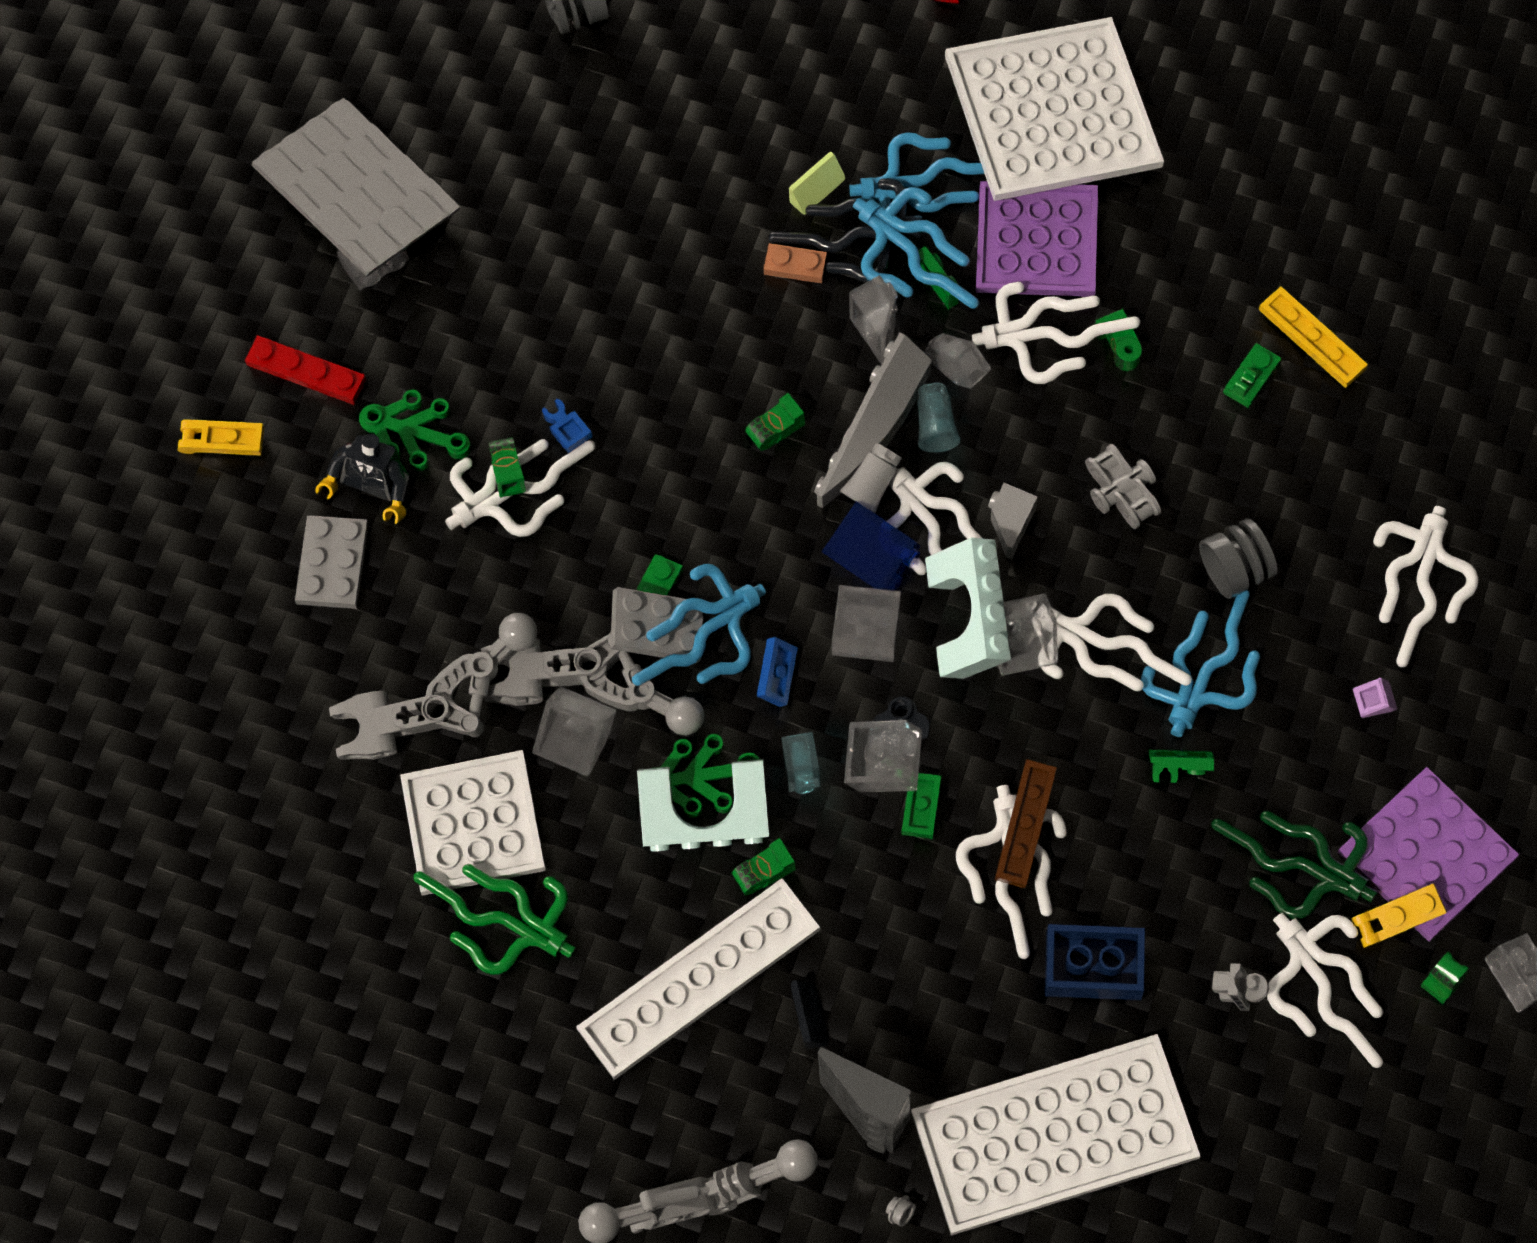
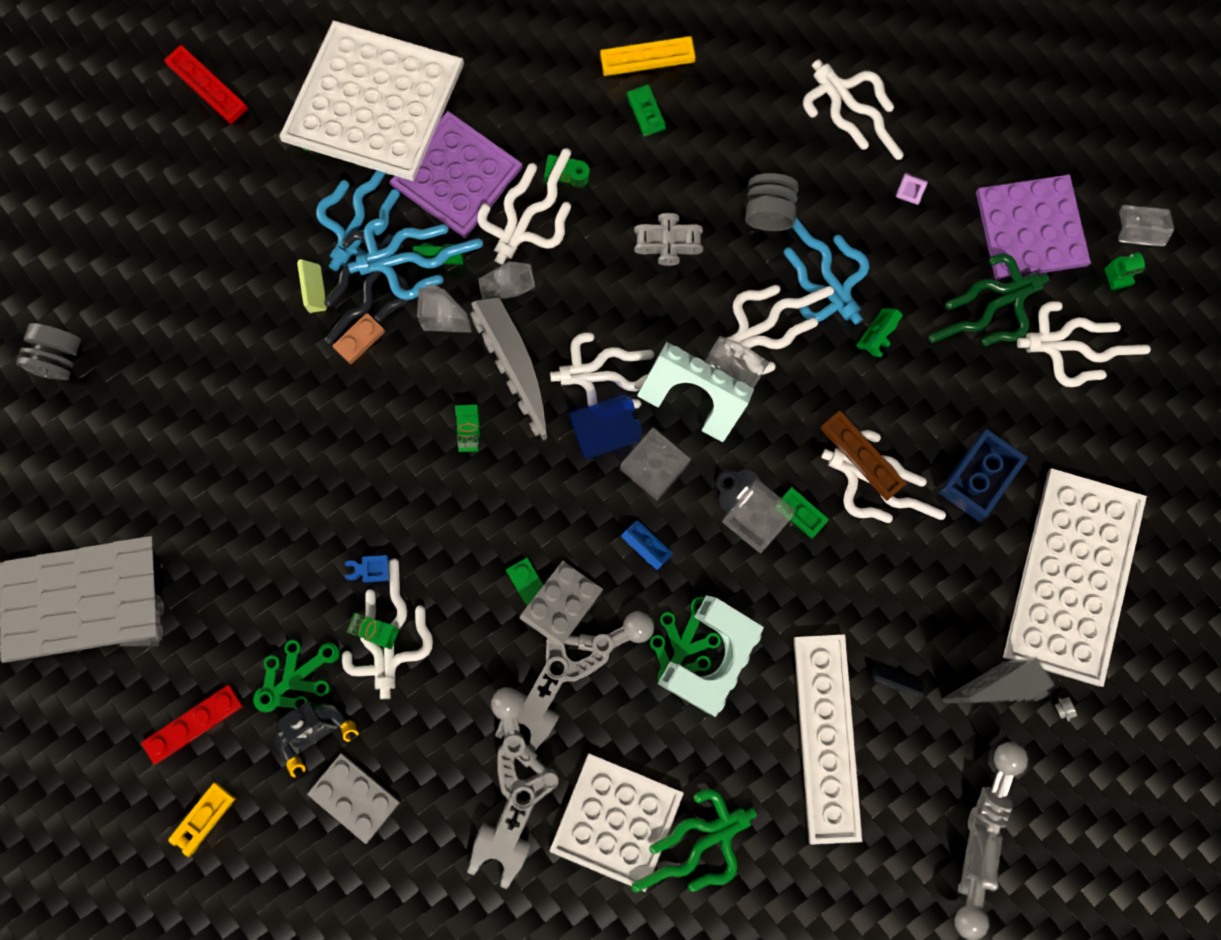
camera: 65 degrees left, 10 degrees up
clear slope [532,686,616,776] -> none
dark azure plant [632,564,766,686] -> none
green leg [732,838,796,895] -> none
clear light blue brick [781,732,820,794] -> none
light grey plant [840,443,901,513] -> none
clear light blue plant [917,382,960,452] -> none
light grey slope [988,483,1037,560] -> none
light grey hips [1212,963,1269,1011] -> none
yellow plate [1351,883,1447,948] -> none

